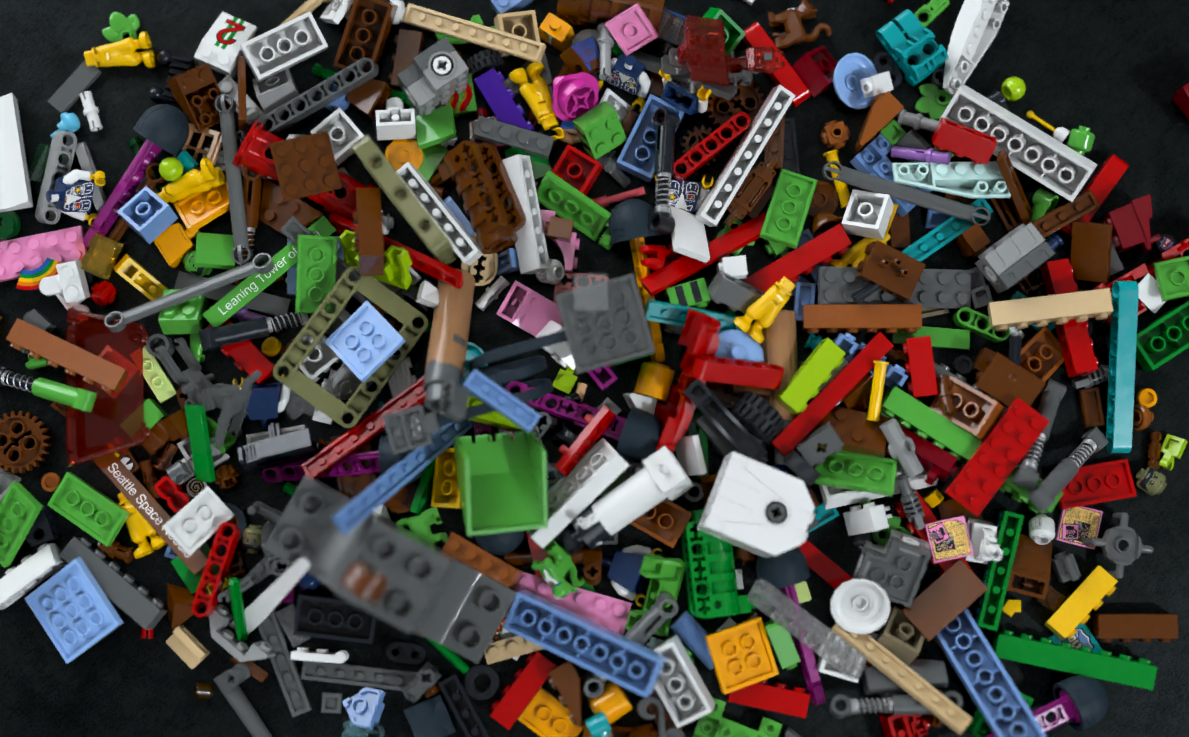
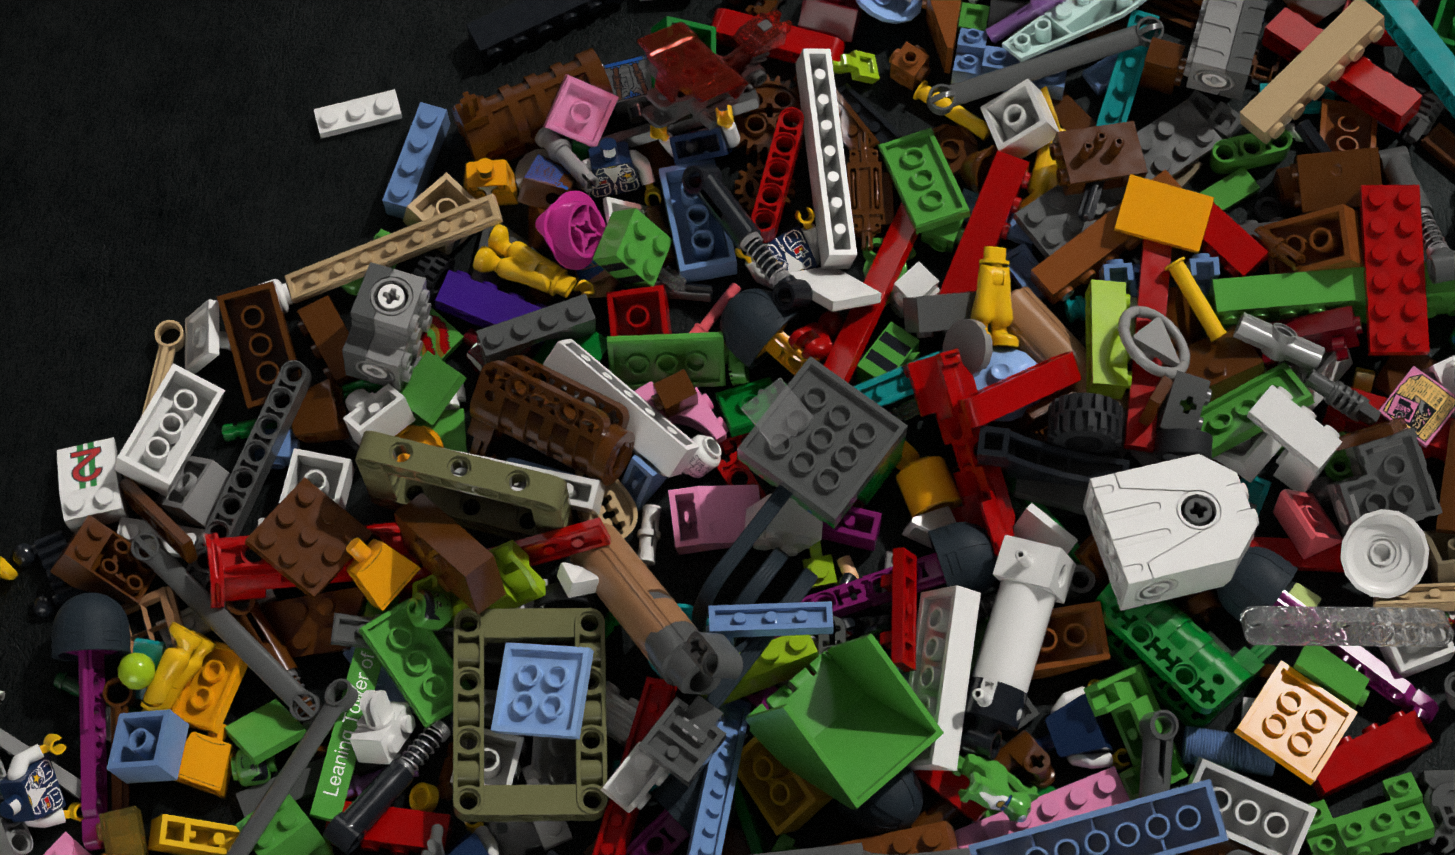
camera: 30 degrees left, 15 degrees down
none -> light orange torso [346,537,421,611]
none -> white brick [350,690,416,765]
none -> bright green head [407,589,453,630]
none -> white bracket [600,741,670,813]
none -> green plate [715,377,778,438]
none -> lime plate [832,50,880,84]
none -> light grey tile [943,319,993,377]
none -> light orange tile [1114,174,1214,254]
none -> light grey piece [1118,306,1190,379]
none -> reddish brown tile [1138,376,1173,427]
none -> white brick [1247,385,1342,474]
none -> coral slope [1273,489,1343,559]
none -> reddish brown tile [1337,417,1407,451]

